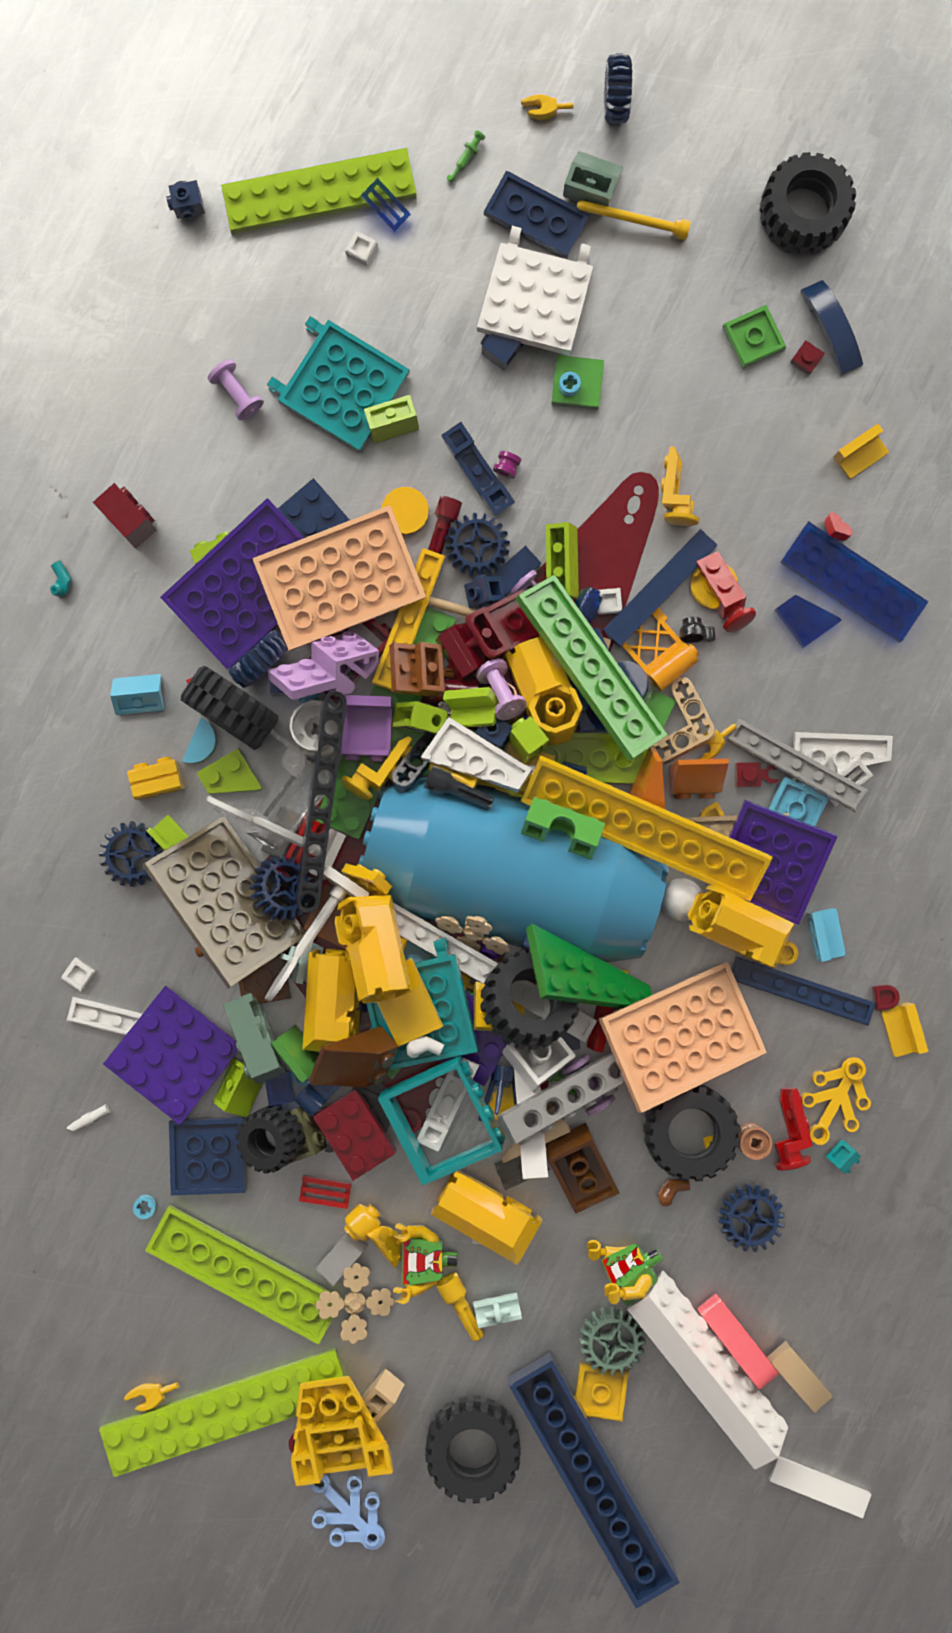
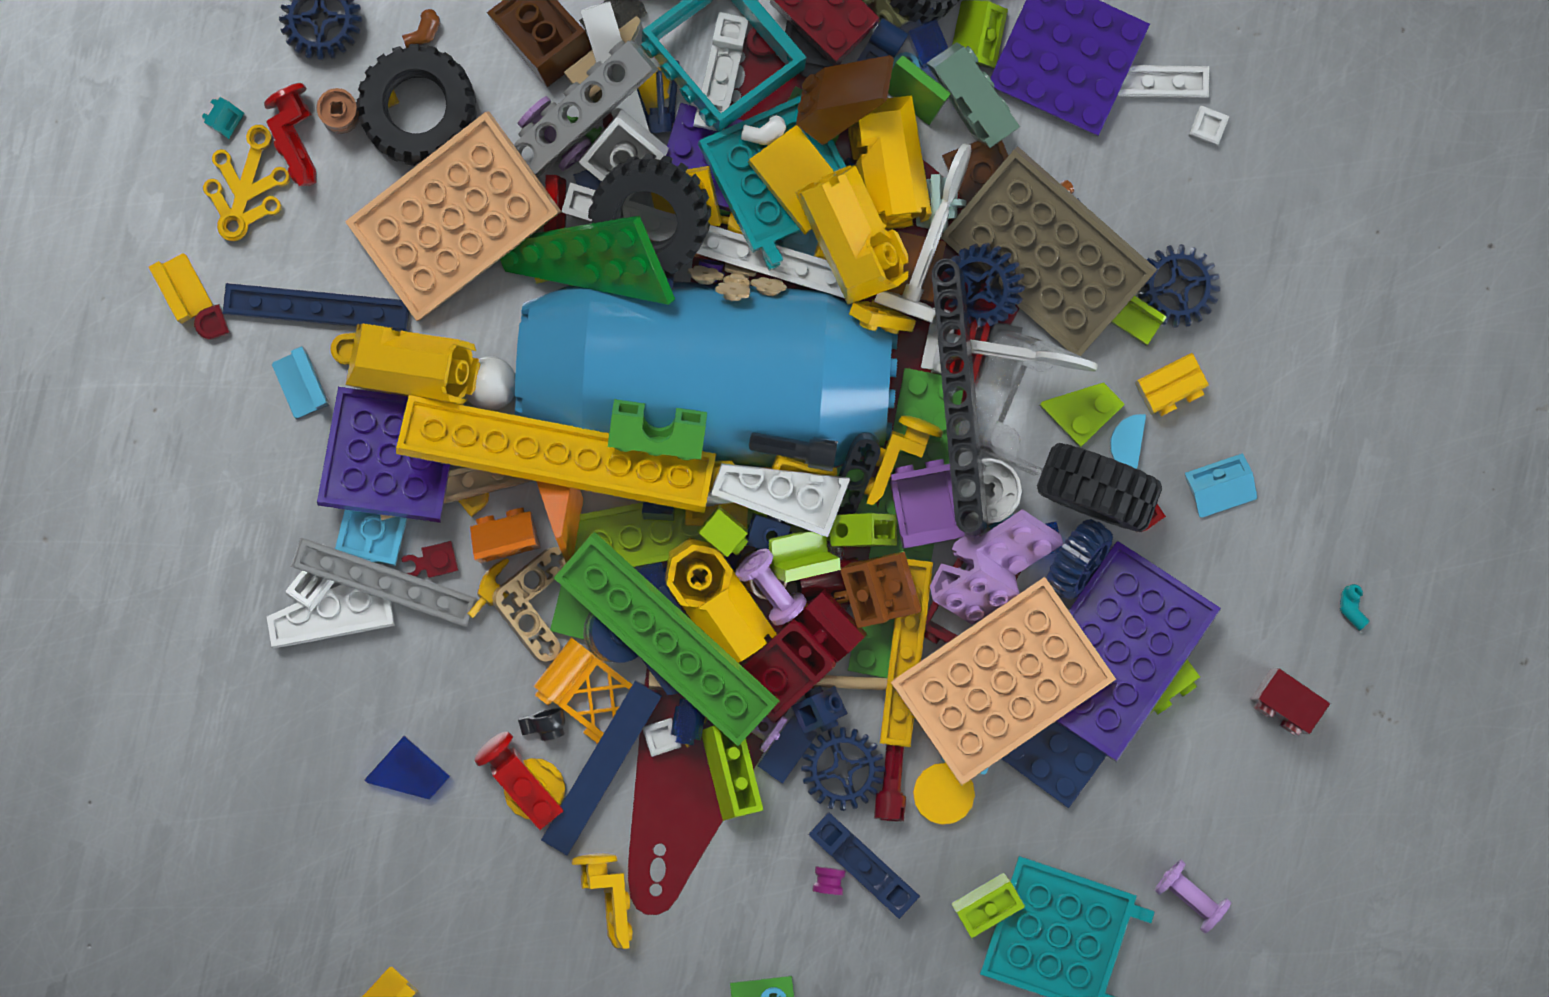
camera: 165 degrees right, 0 degrees up
clear blue plate [780,521,929,643] -> none
tile [824,512,853,541] -> none

